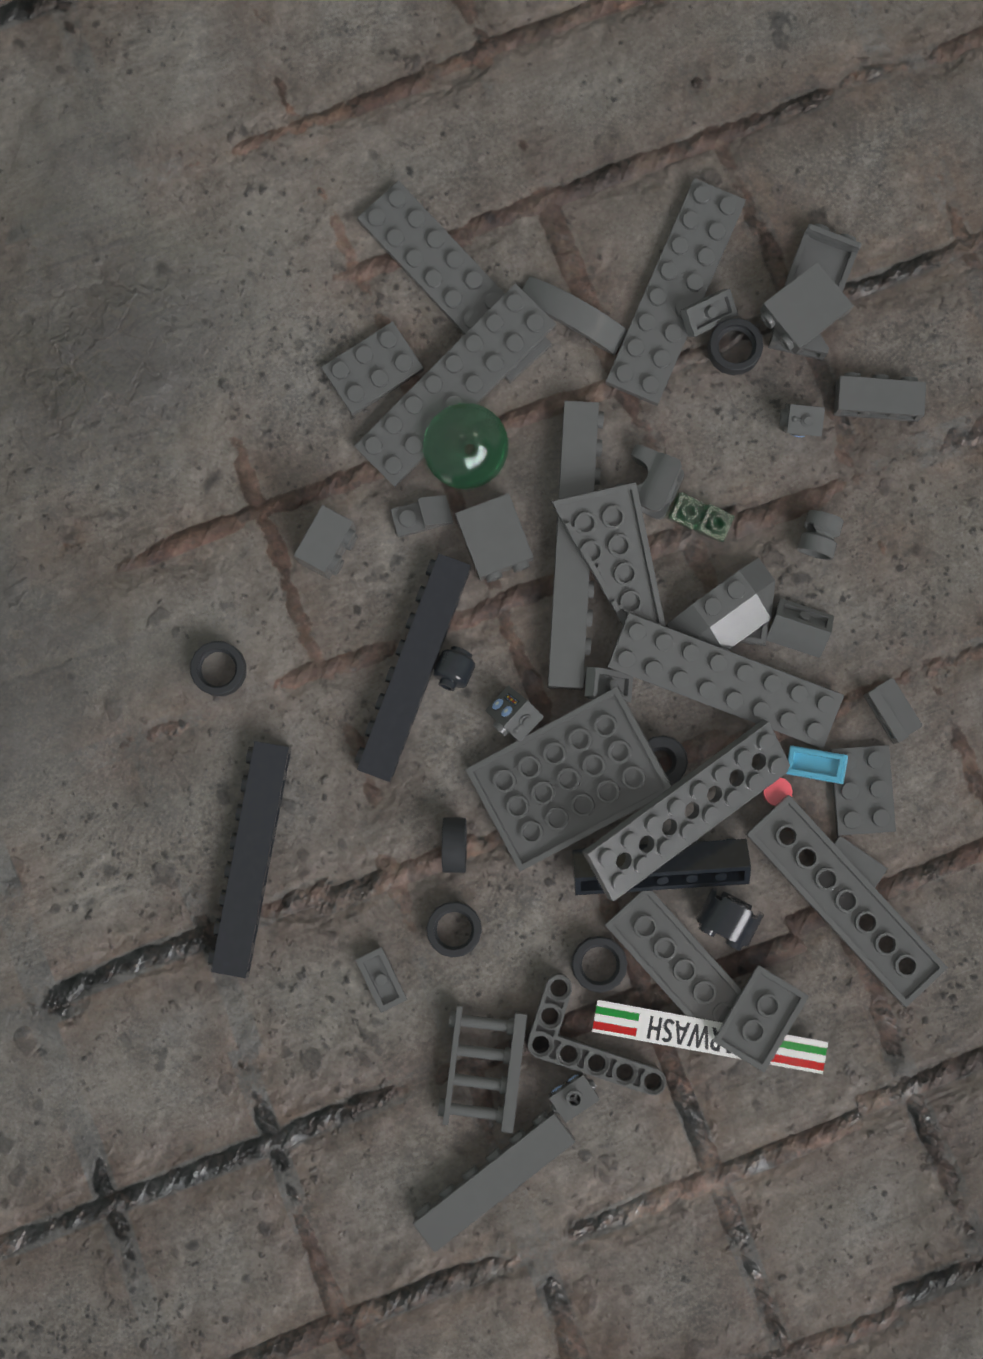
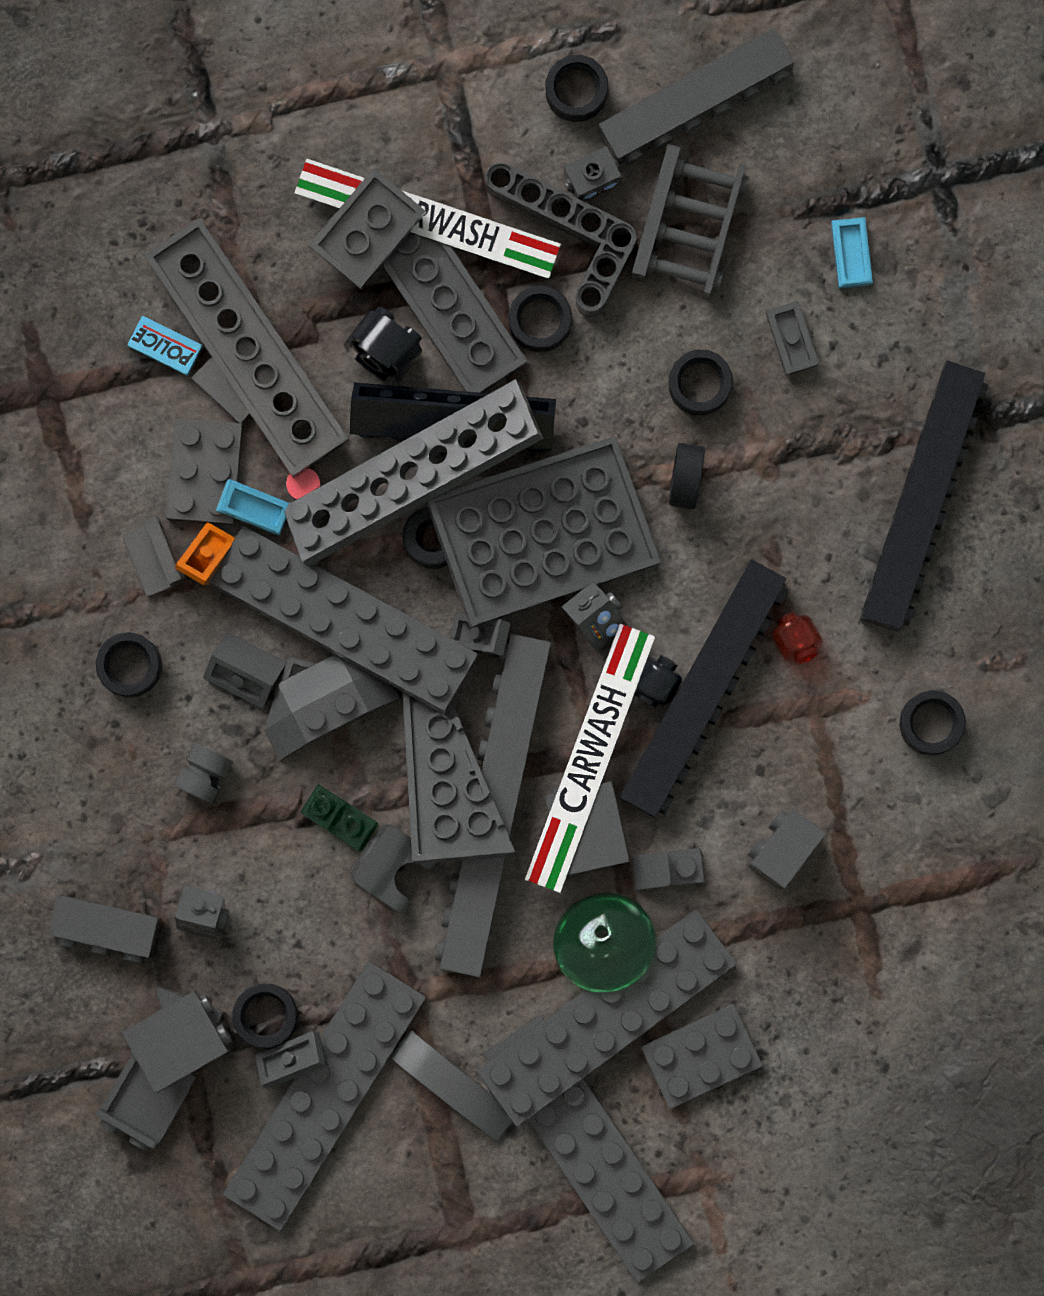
camera: 165 degrees left, 0 degrees up
none -> black tyre [95,632,162,698]
none -> medium azure tile [127,316,203,376]
none -> orange slope [175,522,235,585]
none -> white sticker [525,624,655,893]
none -> black tyre [545,54,609,122]
none -> clear red head [772,612,823,665]
none -> medium azure tile [831,217,873,289]

